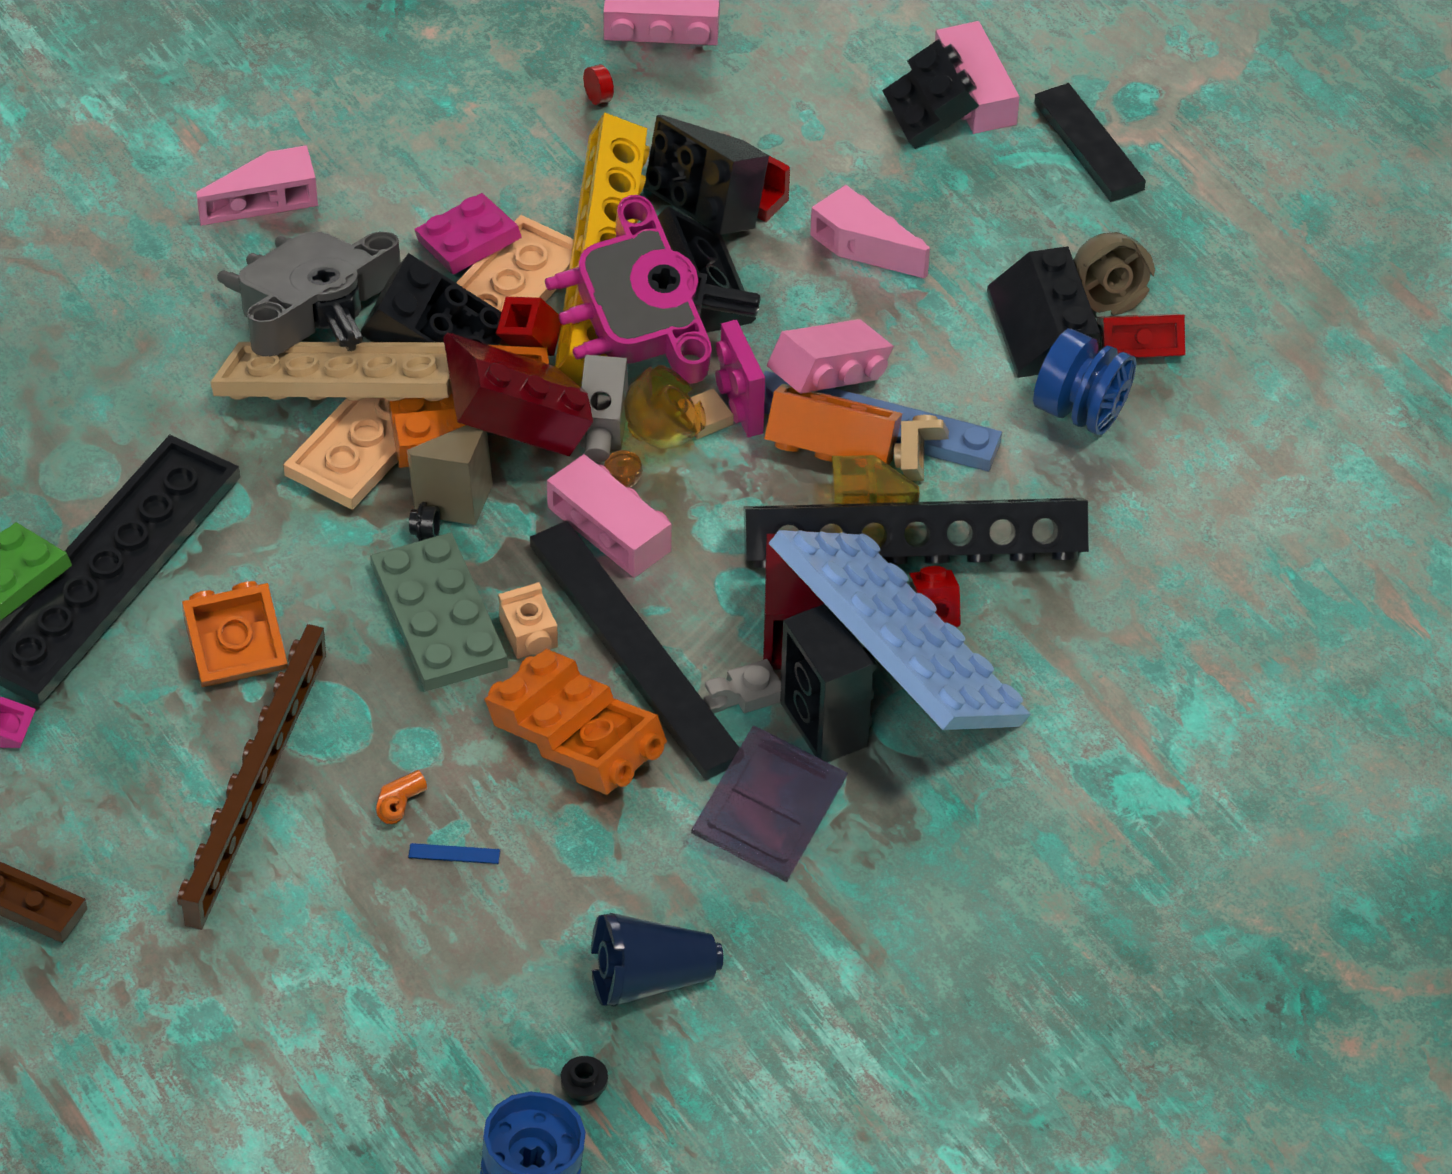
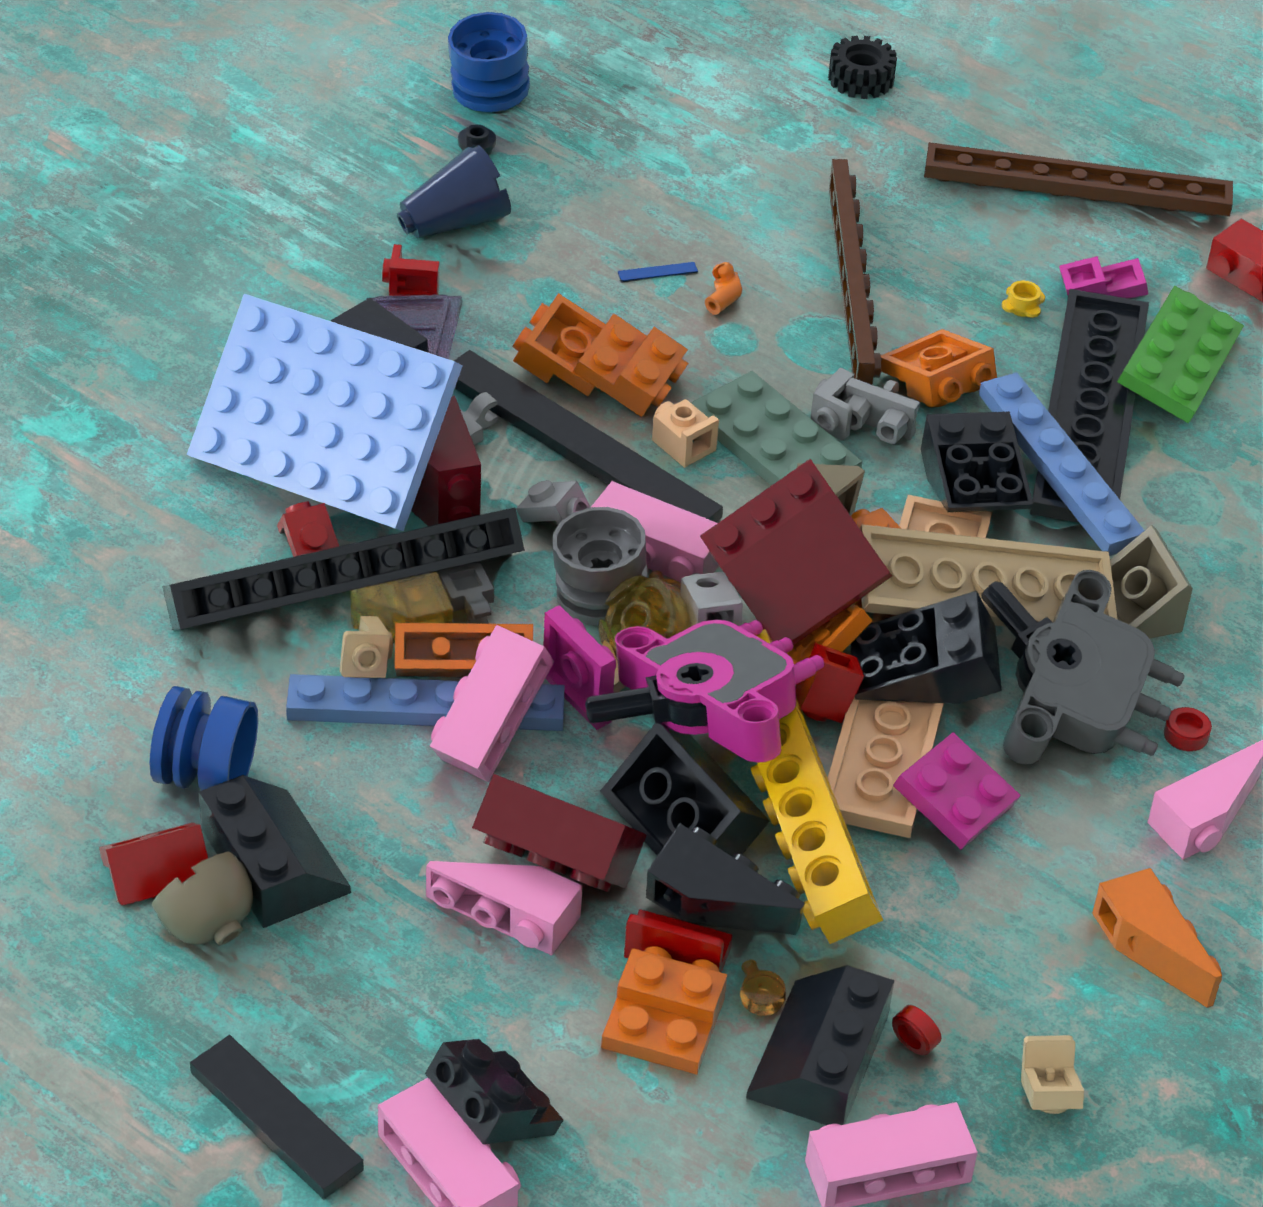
camera: 160 degrees right, 5 degrees down
none -> red bracket [382,244,440,303]
none -> dark grey plate [438,561,494,624]
none -> dark red brick [472,773,647,892]
none -> light grey bracket [516,480,590,525]
none -> flat silver wheel [553,507,648,626]
none -> orange plate [601,947,728,1075]
none -> black slope [746,965,895,1125]
none -> light grey bracket [810,367,854,440]
none -> black tyre [828,35,897,99]
none -> light grey hips [844,378,920,445]
none -> black slope [920,411,1033,512]
none -> medium blue plate [979,372,1145,556]
none -> yellow plate [1001,280,1045,318]
none -> tan bracket [1021,1035,1084,1114]
none -> orange slope [1092,868,1222,1008]
none -> dark tan slope [1110,525,1193,639]
none -> red tile [1164,707,1212,751]

